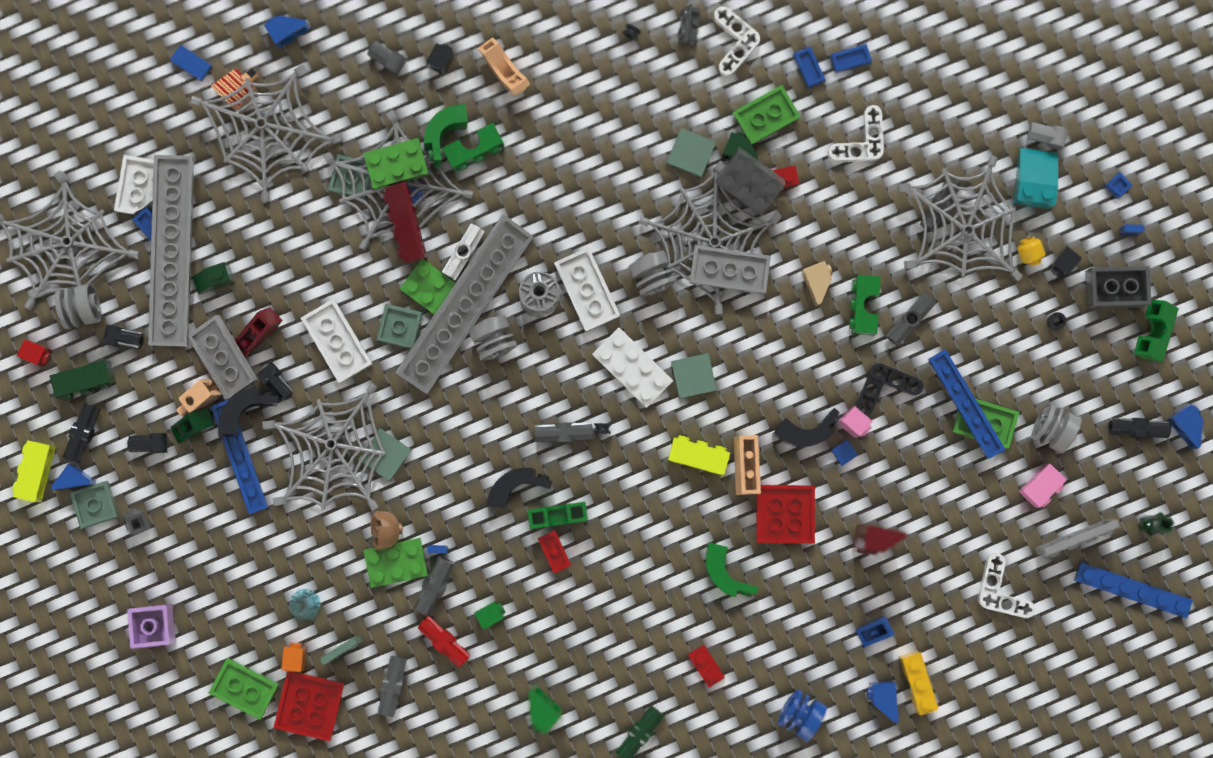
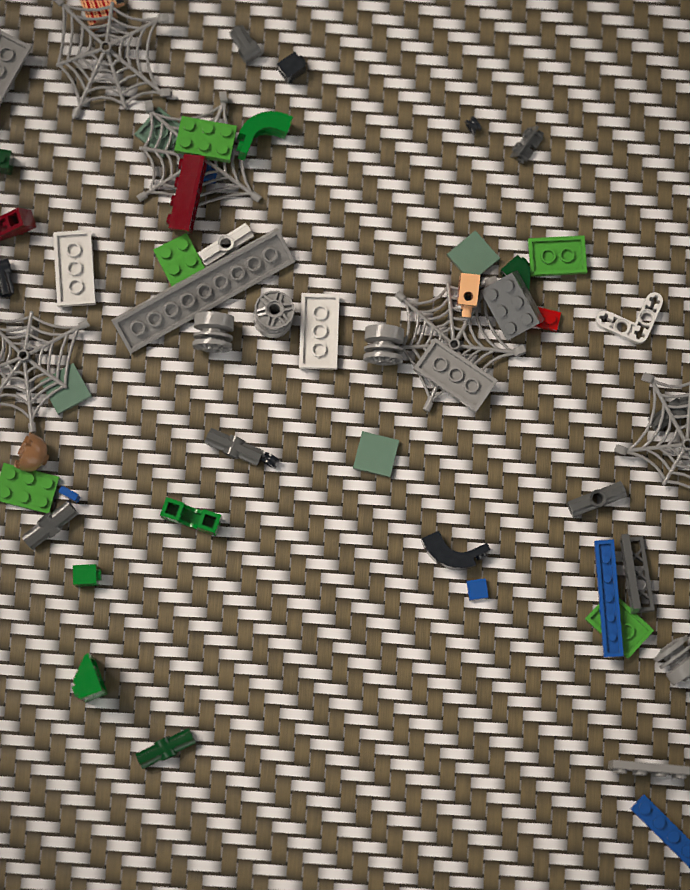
camera: 20 degrees right, 5 degrees down
sand green tile [376,304,423,349] -> none
red piece [417,616,471,668] -> none
green arch [442,123,505,172] -> none
light nougat arch [478,37,530,95] -> none
black arch [486,468,553,509] -> none
red plate [537,530,571,573] -> none
white plate [592,328,673,408] -> none
neon yellow brick [668,435,730,476] -> none
red plate [688,644,725,688] -> none
green arch [705,542,758,597] -> none
white beam [714,6,760,77] -> none
light nougat brick [733,435,761,495] -> none
red plate [756,485,815,544] -> none
blue wheel [777,689,827,742] -> none
blue tile [793,46,826,89] -> none
tan slope [801,261,833,307] -> none
blue tile [830,44,872,74] -> none
bright pink brick [837,406,873,438] -> none
green arch [849,275,881,336] -> none
dark red slope [852,525,908,556] -> none
black beam [855,363,924,416] -> none
blue slope [855,616,895,647] -> none
blue slope [867,681,899,723] -> none
yellow arch [898,651,939,715] -> none
white beam [978,553,1035,618] -> none
bright pink brick [1019,464,1067,508] -> none
none -> light nougat torso [457,273,480,318]
none -> dark grey fence [619,534,655,614]

